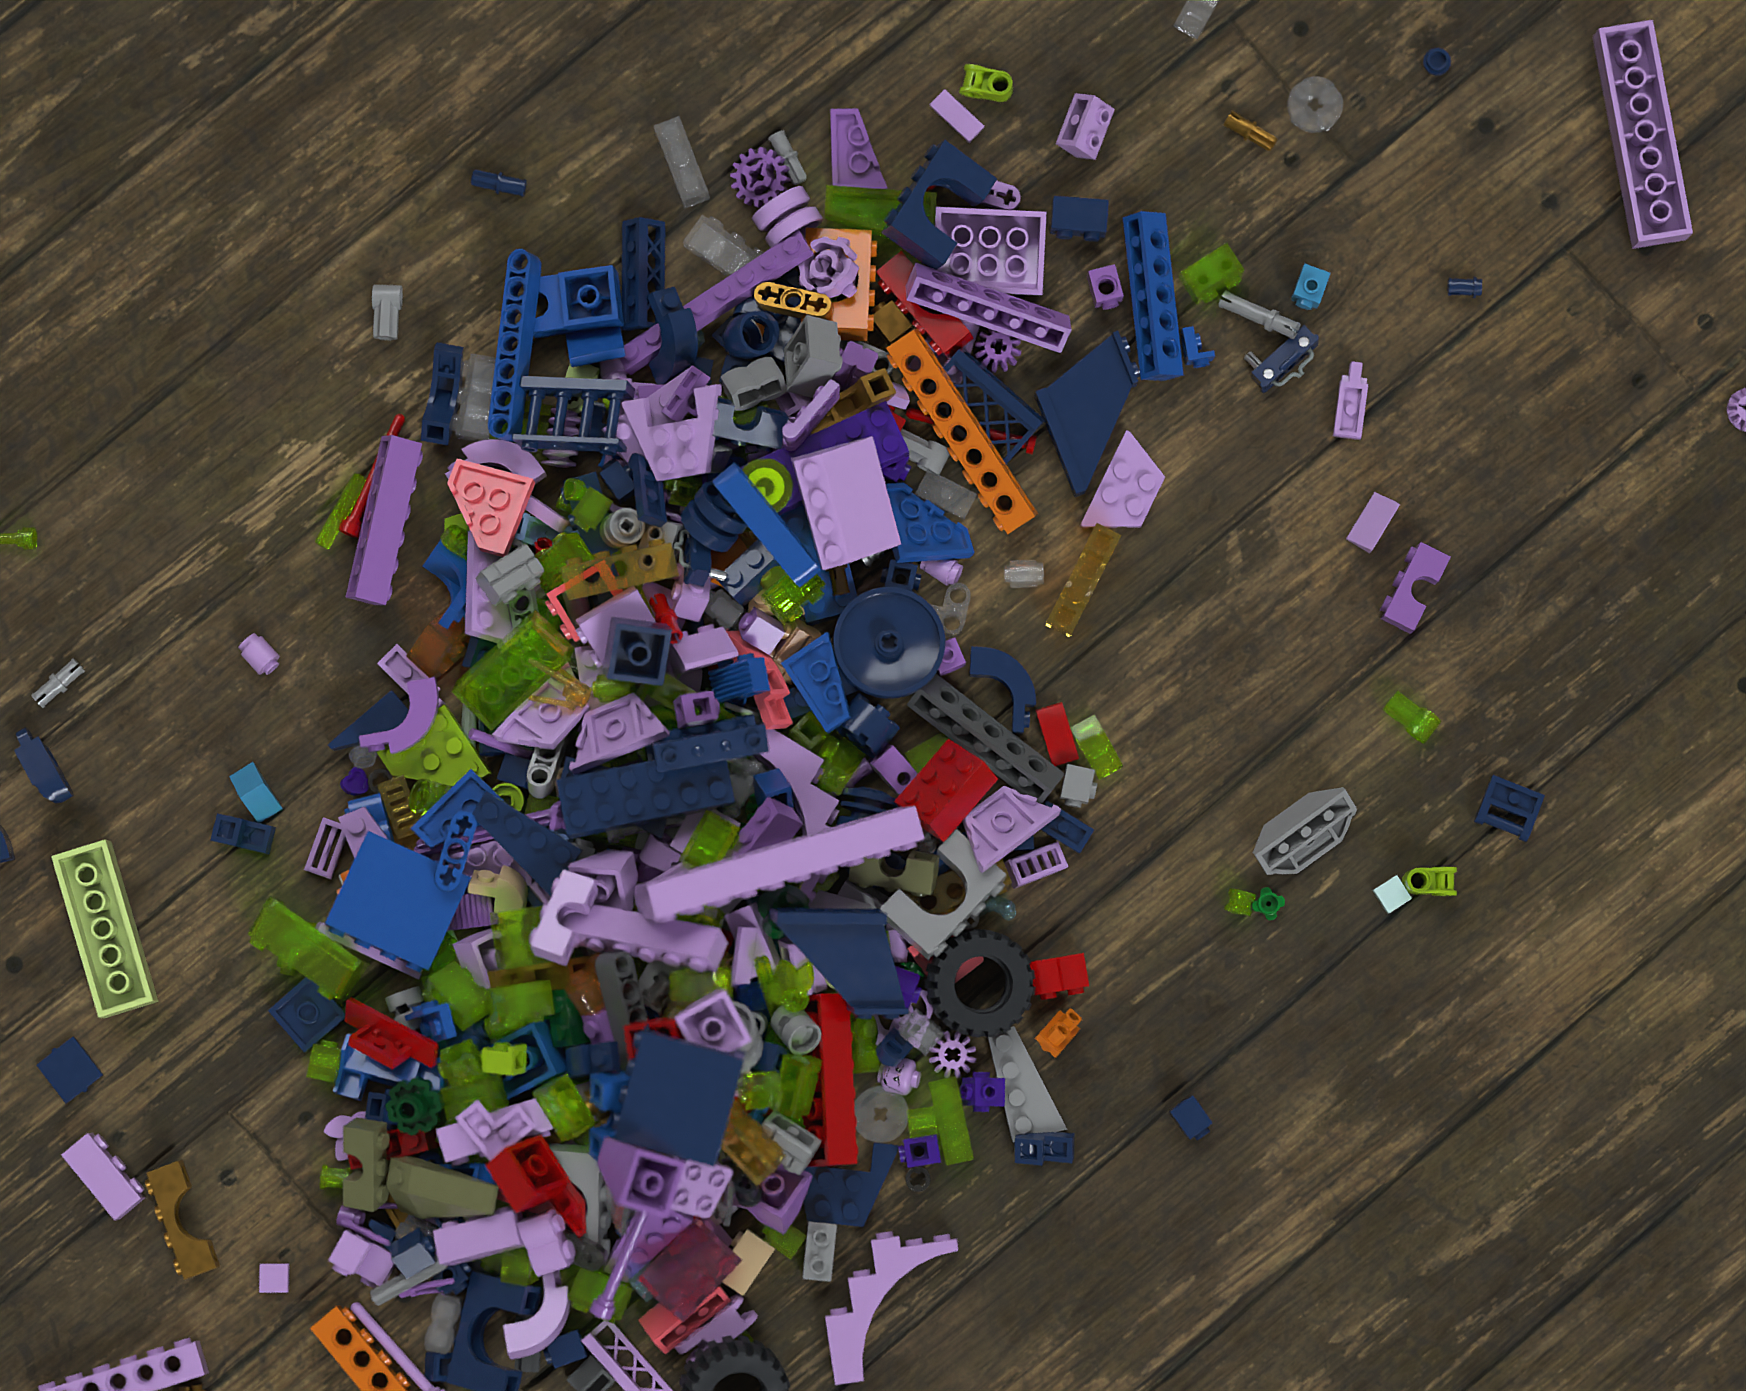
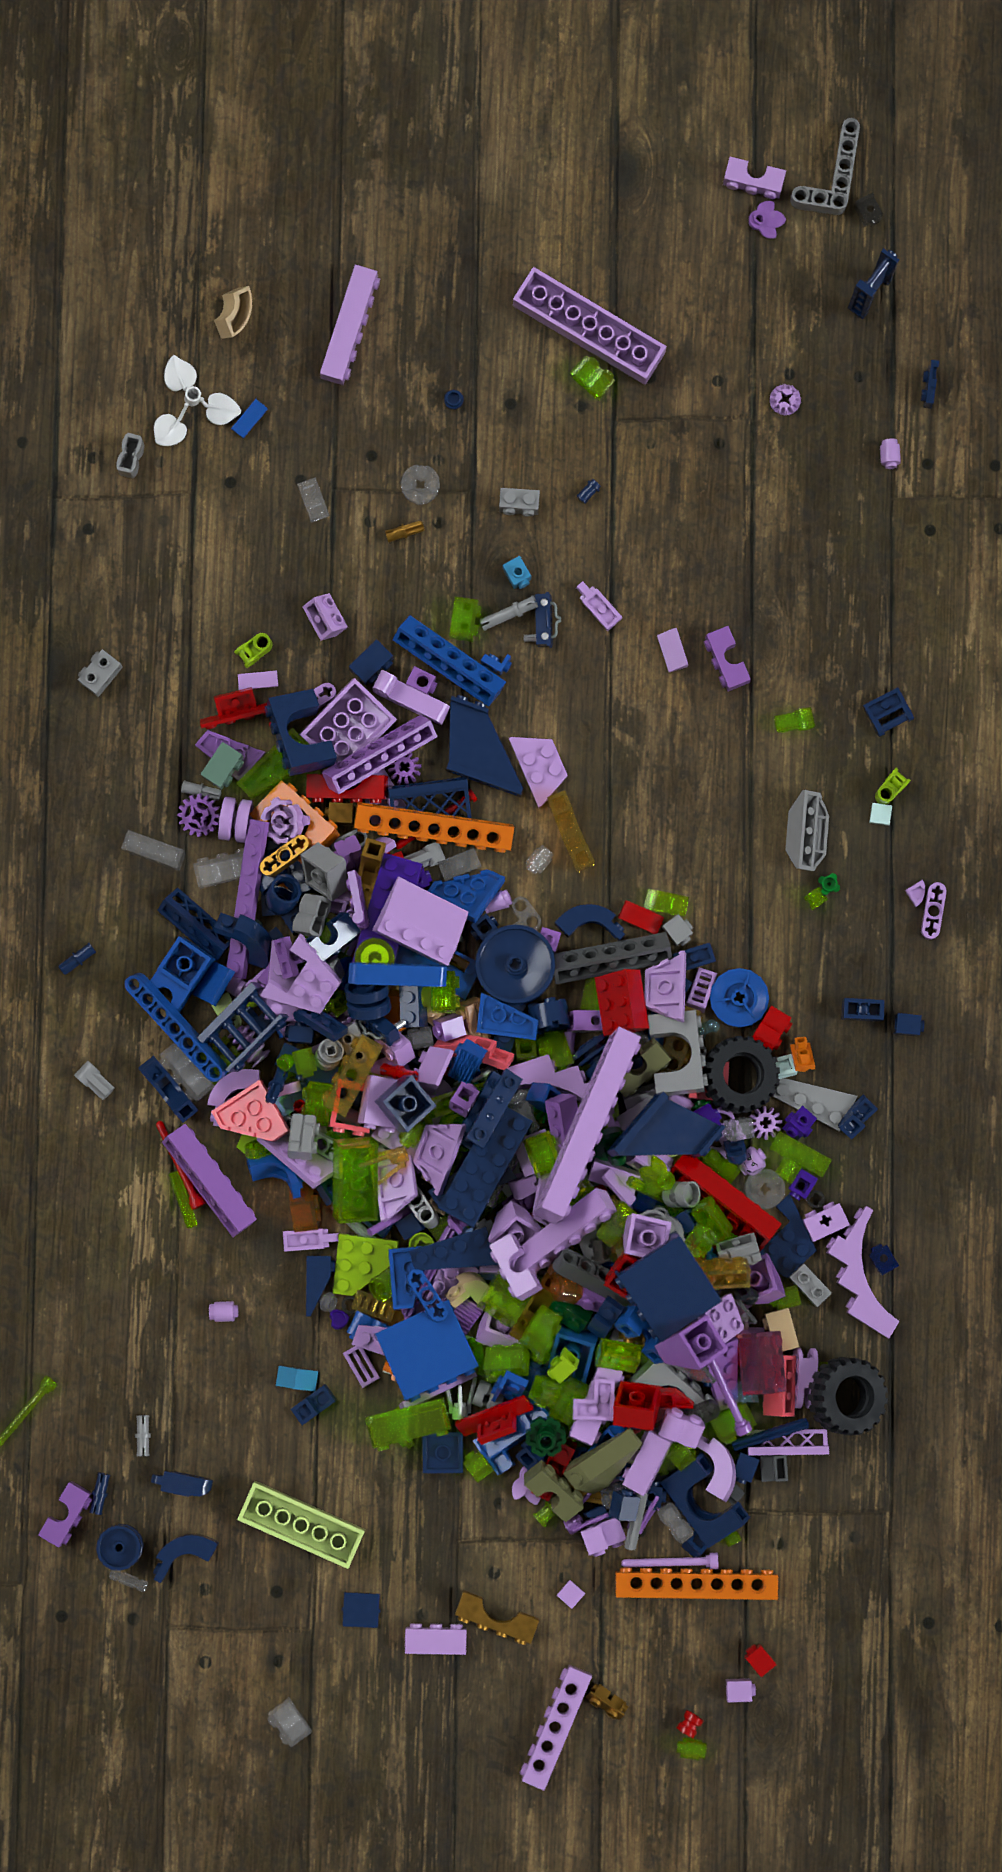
camera: 45 degrees left, 0 degrees up
medium lavender arch [359,677,439,754] -> none
none -> red bracket [200,687,267,729]
none -> sand green brick [200,742,244,790]
none -> dark blue axle [265,1068,288,1104]
none -> lavender beam [373,670,450,725]
none -> plant [445,1377,477,1420]
none -> light grey brick [499,488,540,516]
none -> clear neon green brick [570,355,615,401]
none -> blue piece [710,968,769,1027]
none -> dark blue axle [731,1418,809,1451]
none -> light aqua tile [775,1054,797,1079]
none -> lavender brick [802,1202,850,1242]
none -> dark blue brick [841,998,884,1022]
none -> clear blue brick [868,1243,899,1276]
none -> lavender tile [905,880,925,907]
none -> lavender beam [921,882,946,940]

